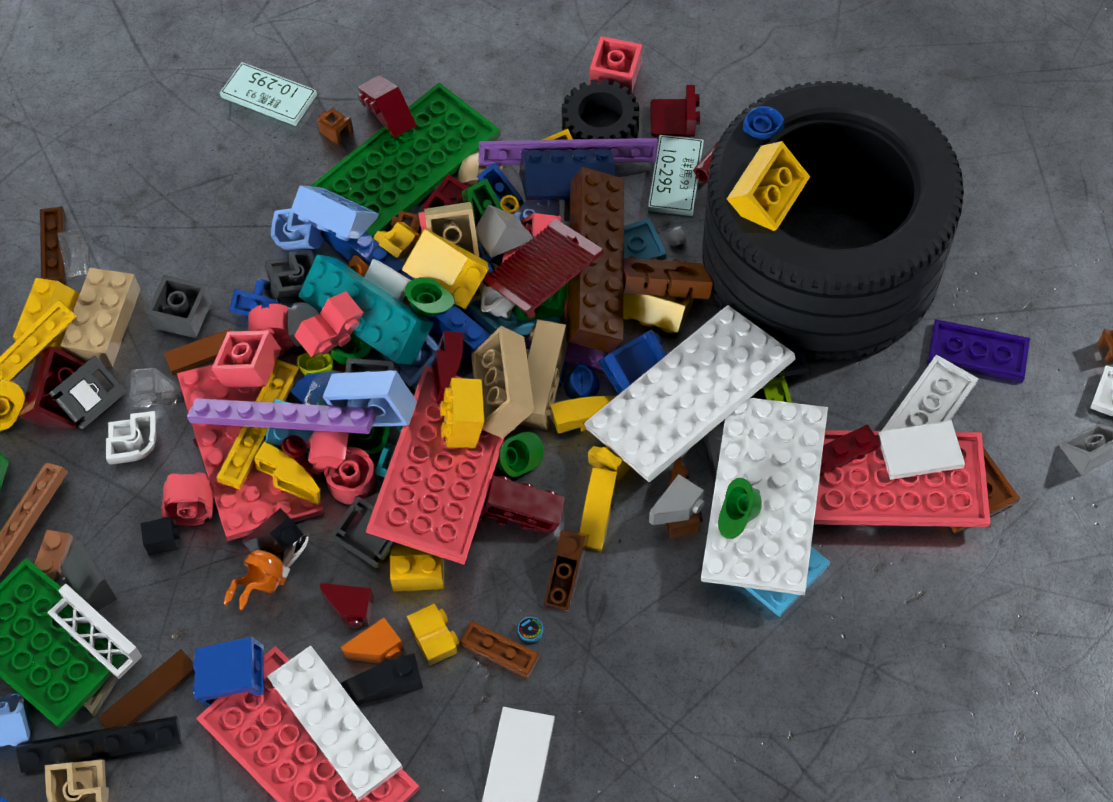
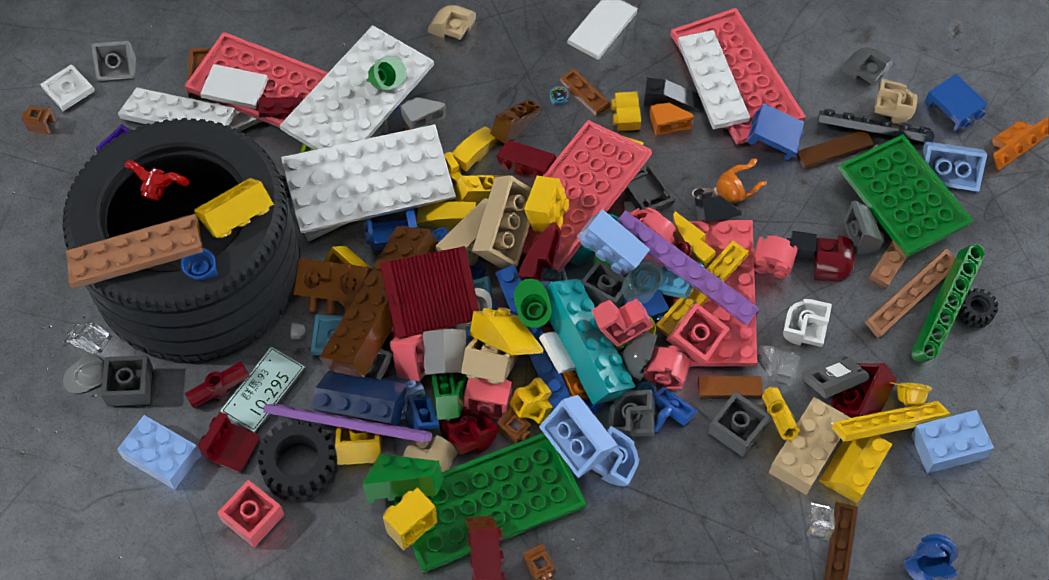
camera: 160 degrees left, 0 degrees up
white fence [47,584,142,679] -> none
dark red slope [320,583,374,628] -> none
yellow hinge [500,195,519,214] -> none
none -> nougat plate [67,214,203,289]
none -> light blue brick [117,415,201,490]
none -> white plate [118,88,237,126]
none -> red piece [125,161,189,201]
none -> green wedge [362,454,444,503]
none -> yellow brick [383,487,437,551]
none -> tan brick [428,5,476,40]
none -> yellow slope [454,175,510,205]
none -> yellow piece [762,387,800,440]
none -> dark red brick [814,235,855,282]

